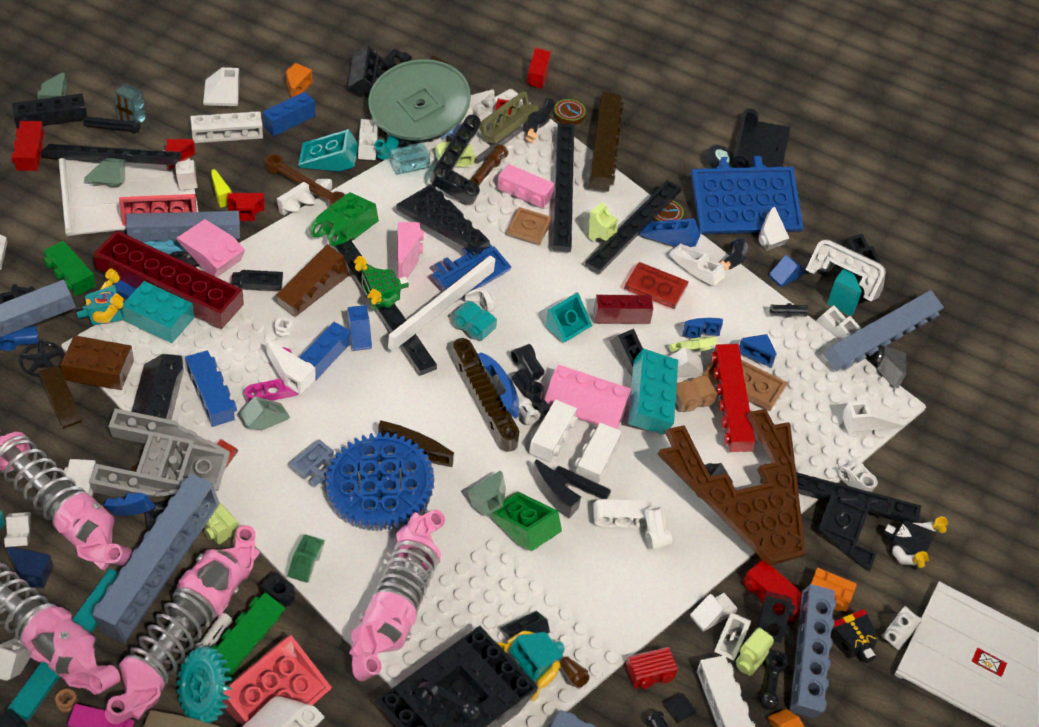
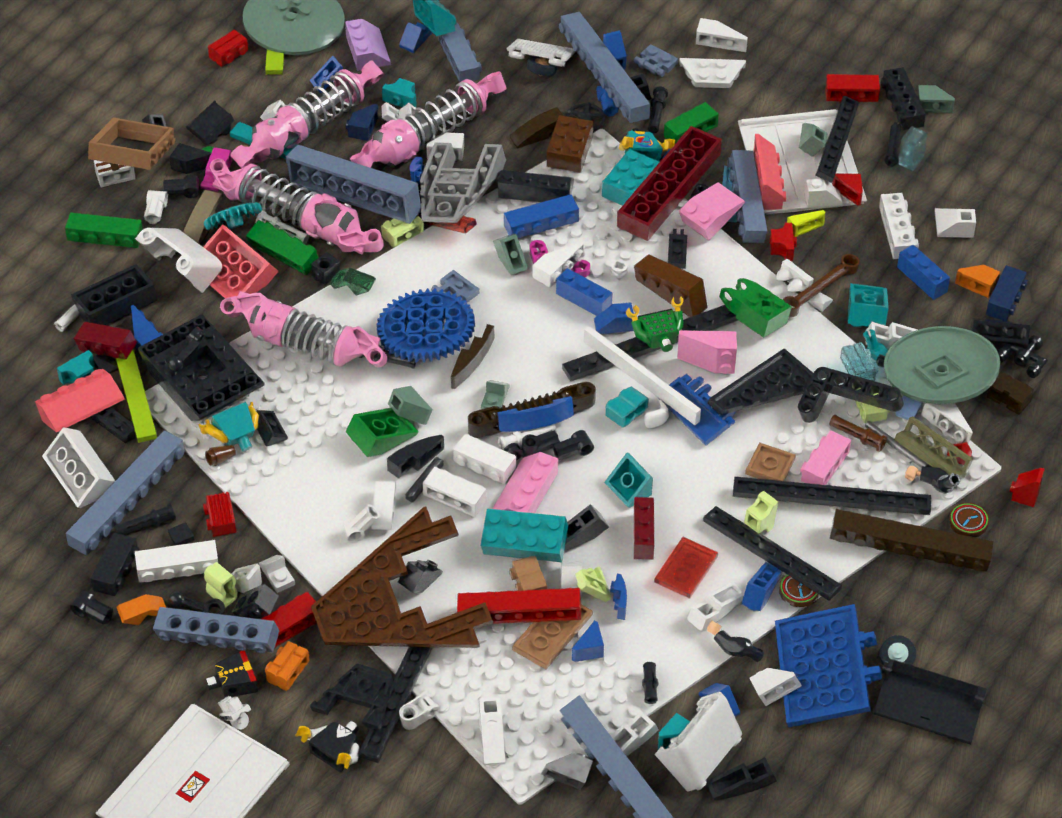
camera: 100 degrees right, 0 degrees up
none -> sand green slope [481,380,510,413]
none -> dark blue brick [986,265,1028,321]

